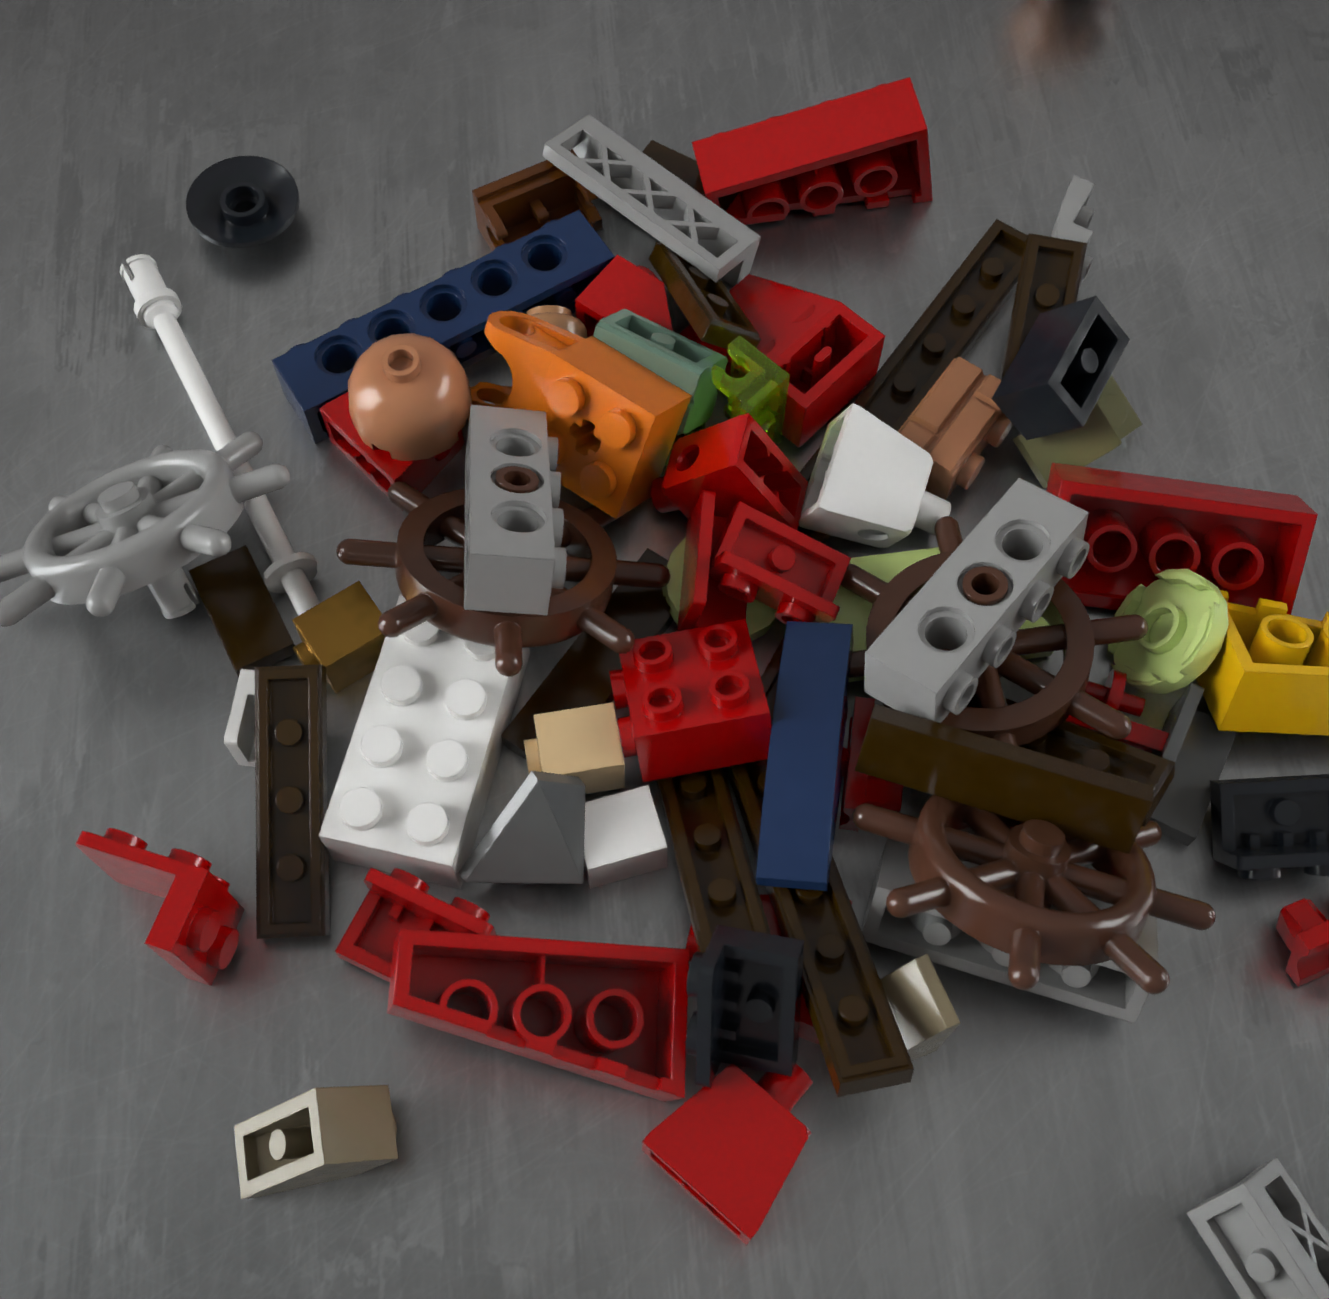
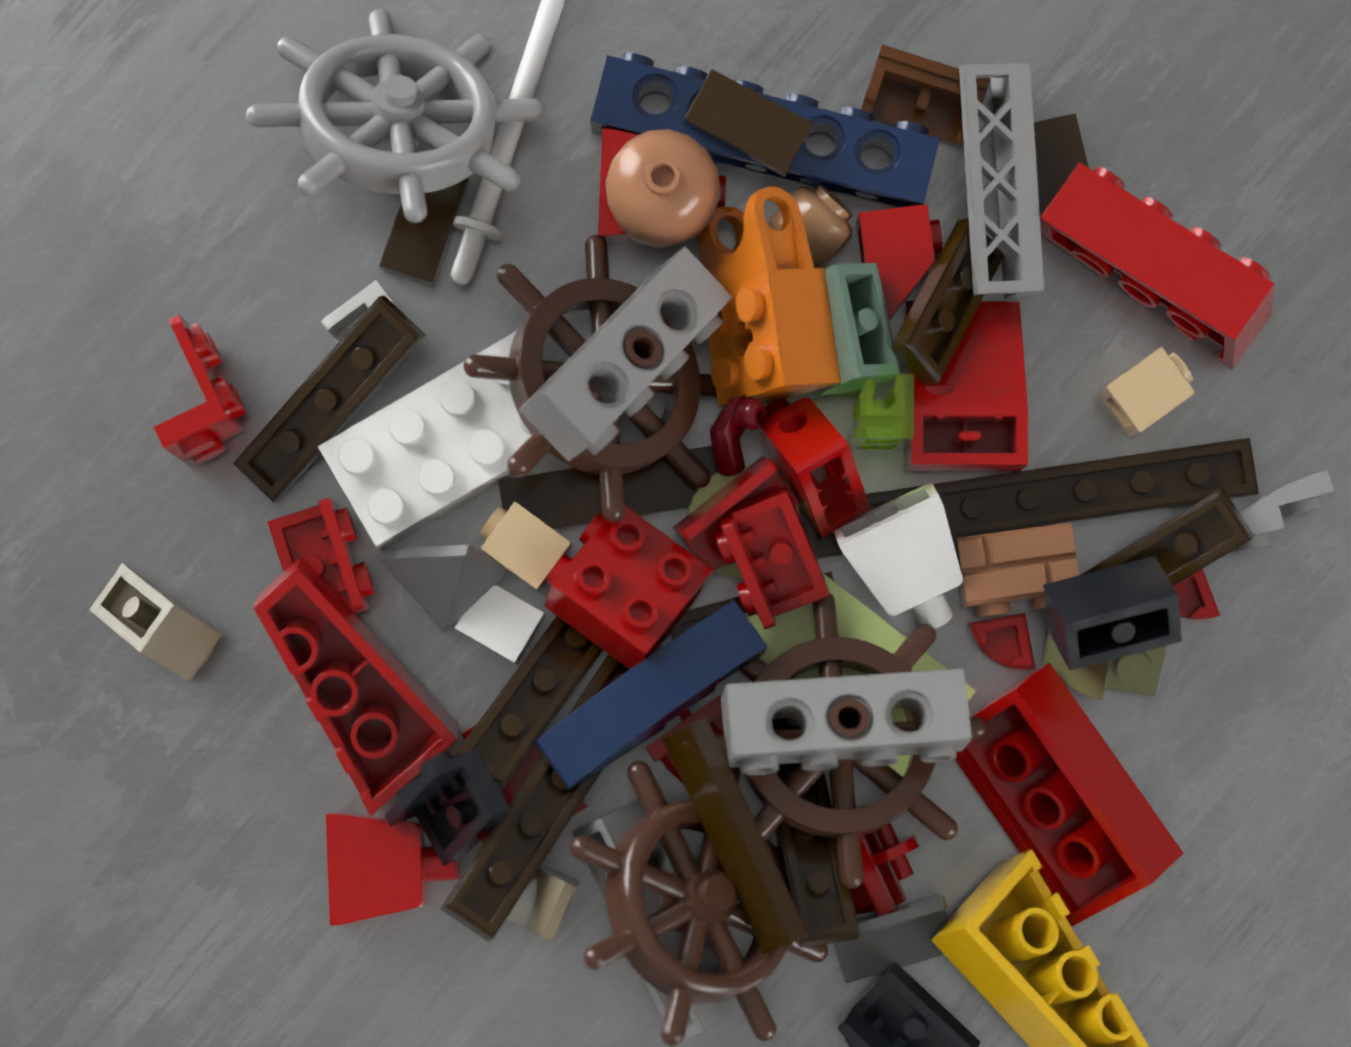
camera: 45 degrees right, 20 degrees up
pearl gold brick [292,581,386,693] -> none
yellowish green tile [1108,569,1229,694] -> none
none -> dark brown tile [684,69,813,177]
none -> dark red arm [710,394,766,476]
none -> red tile [967,613,1036,670]
none -> tan brick [1097,346,1196,439]

